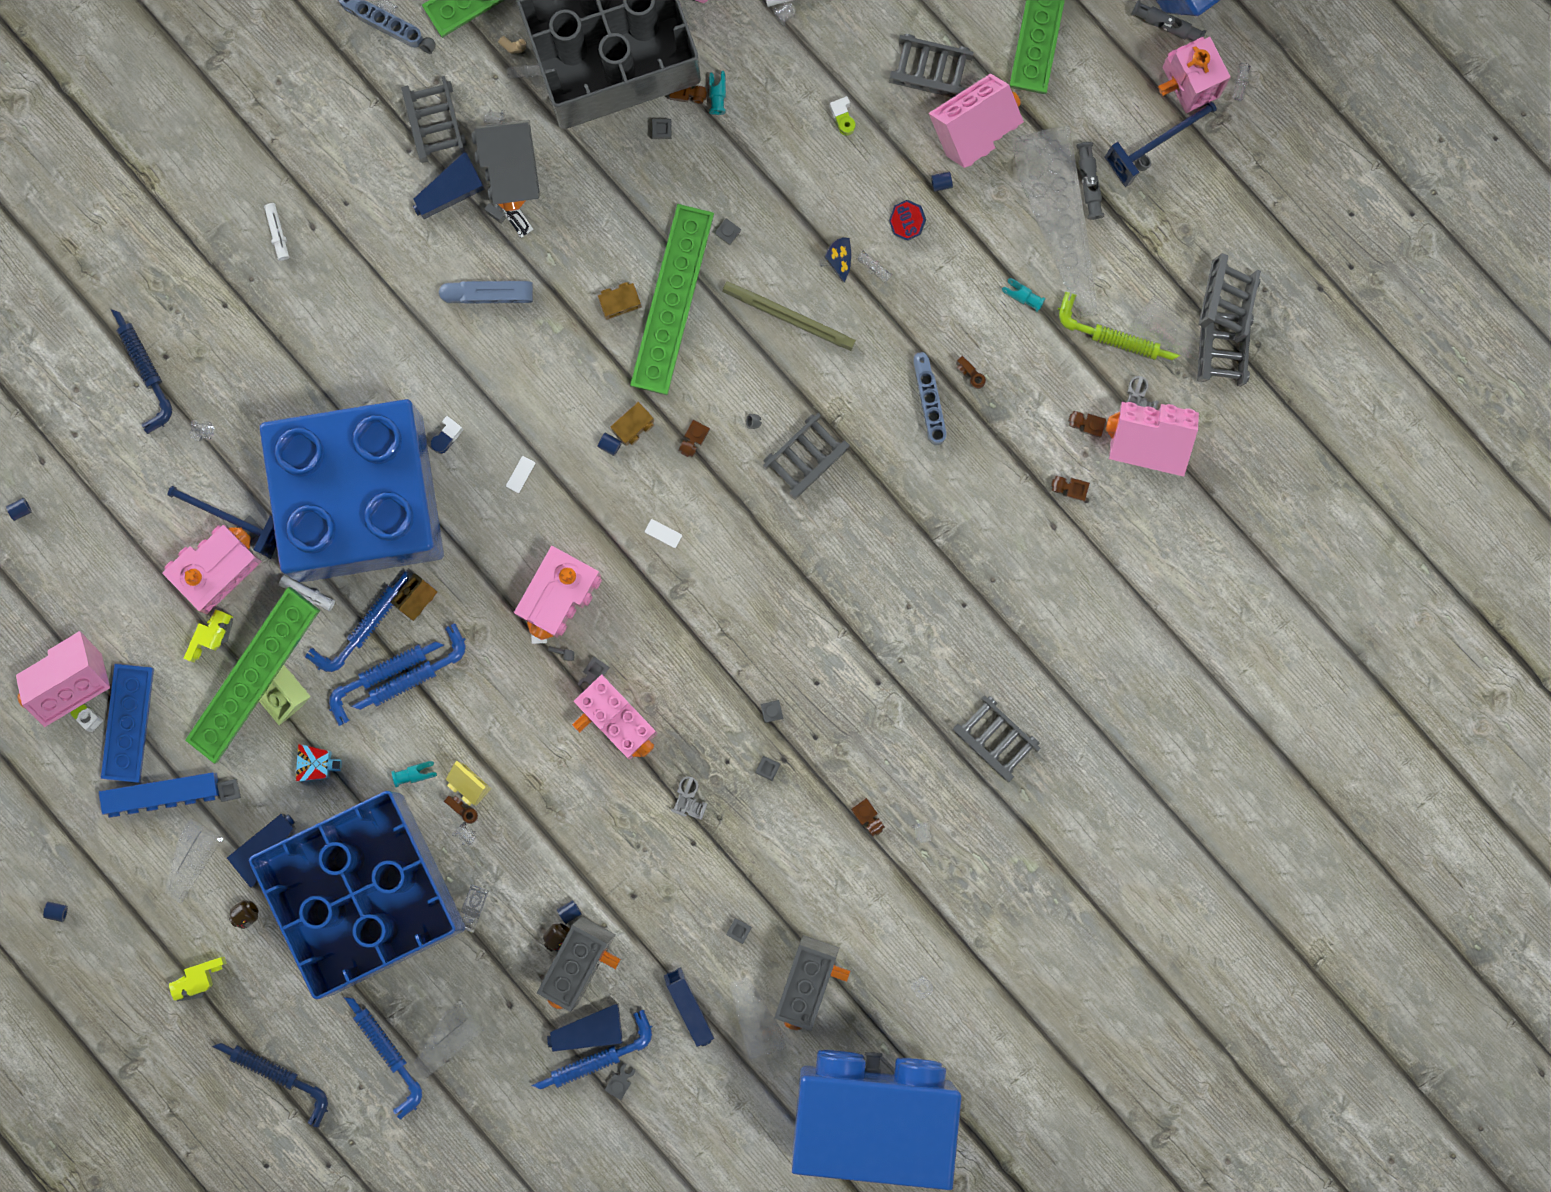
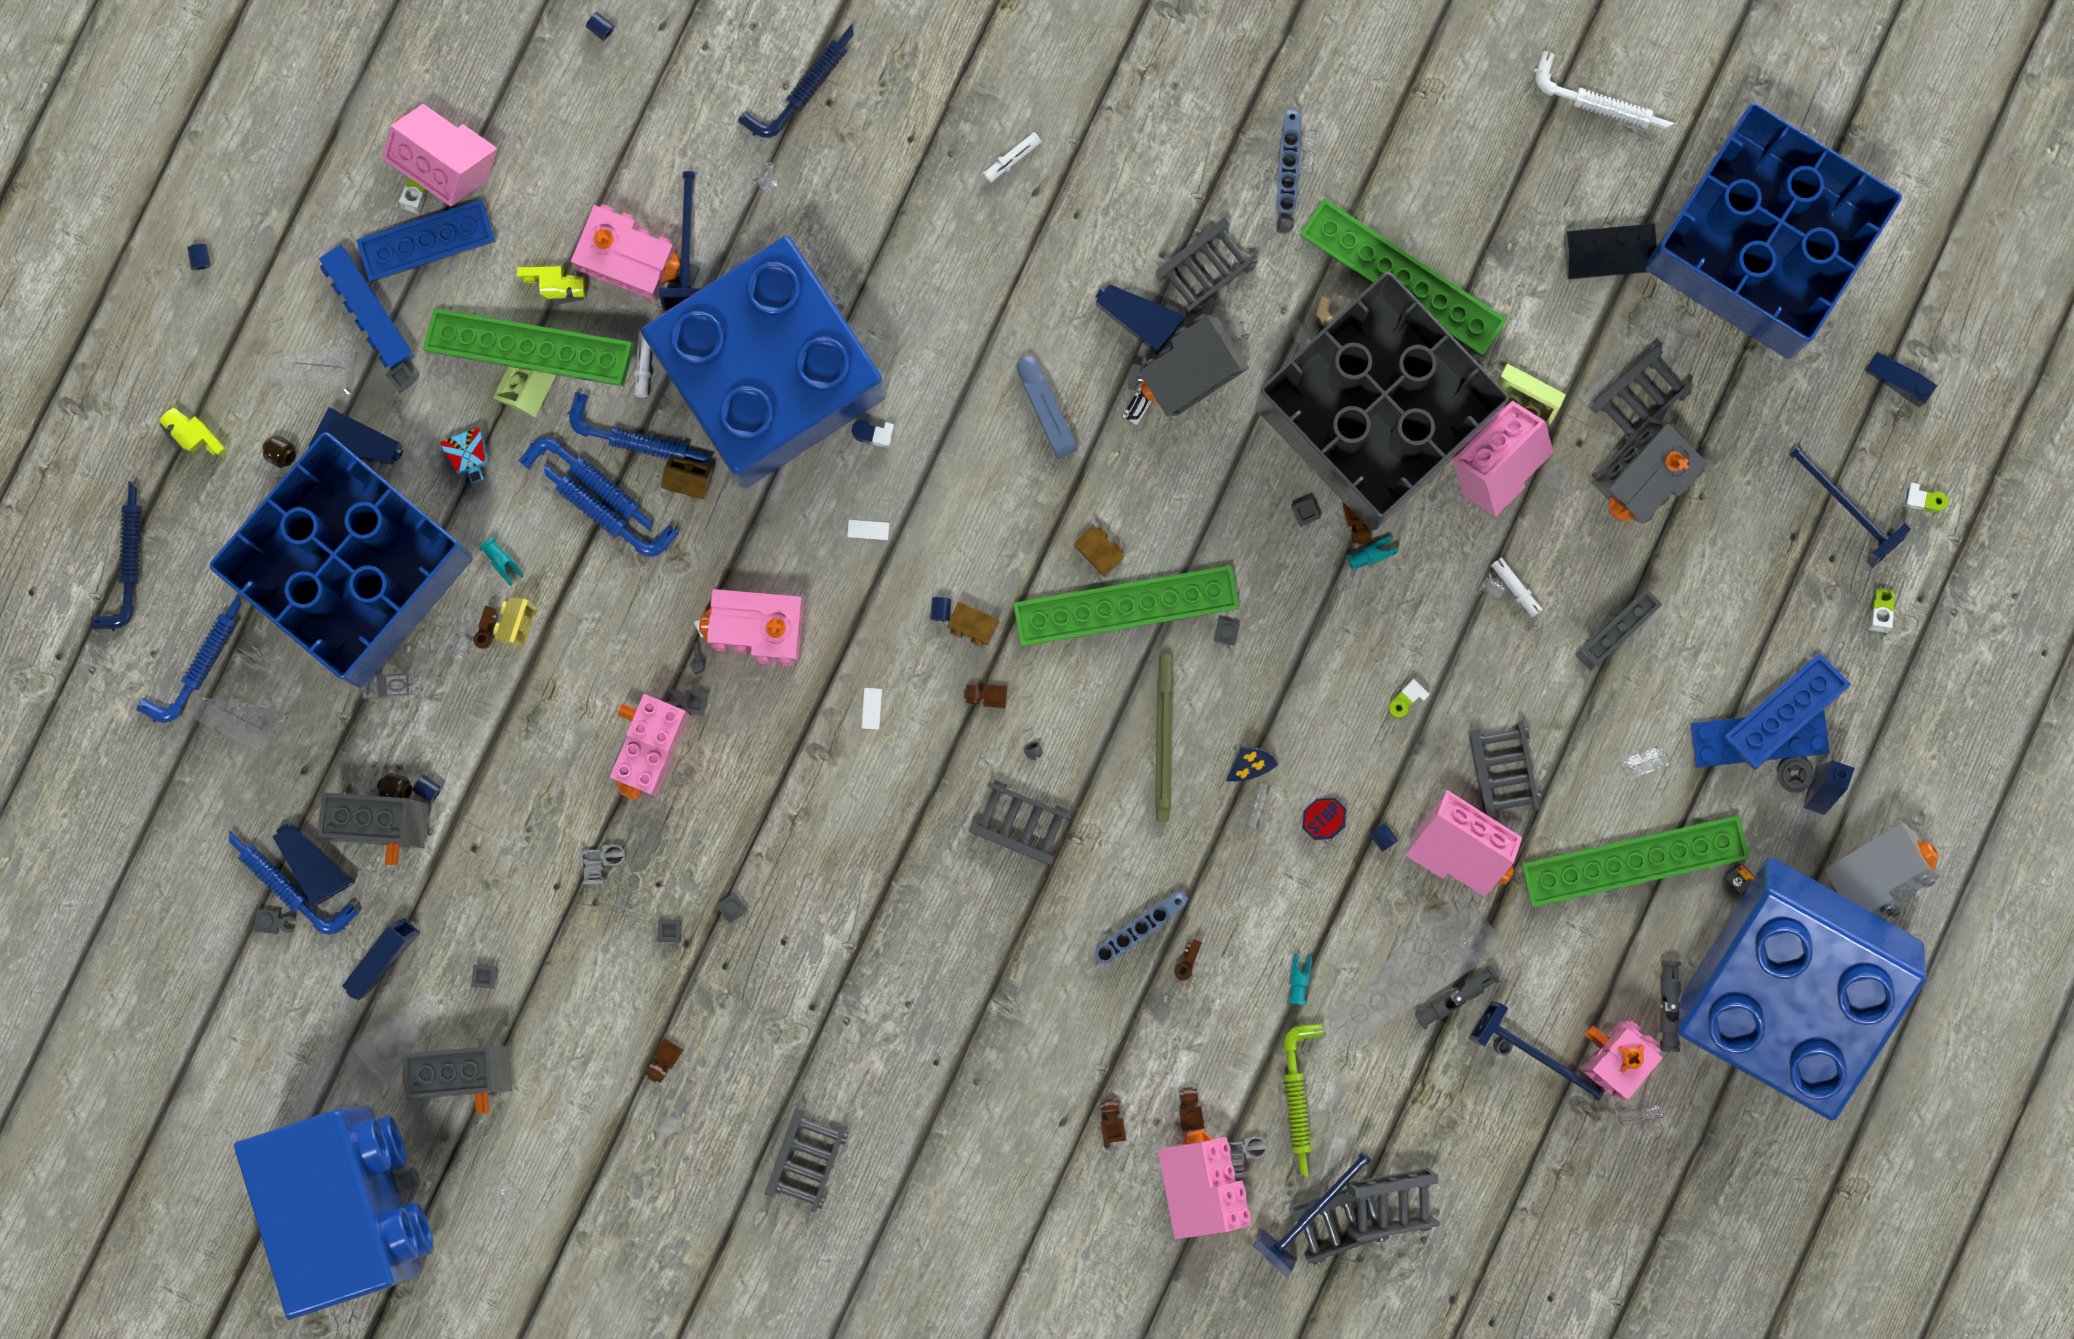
camera: 65 degrees right, 0 degrees up
none -> dark blue tile [1253,1152,1372,1277]

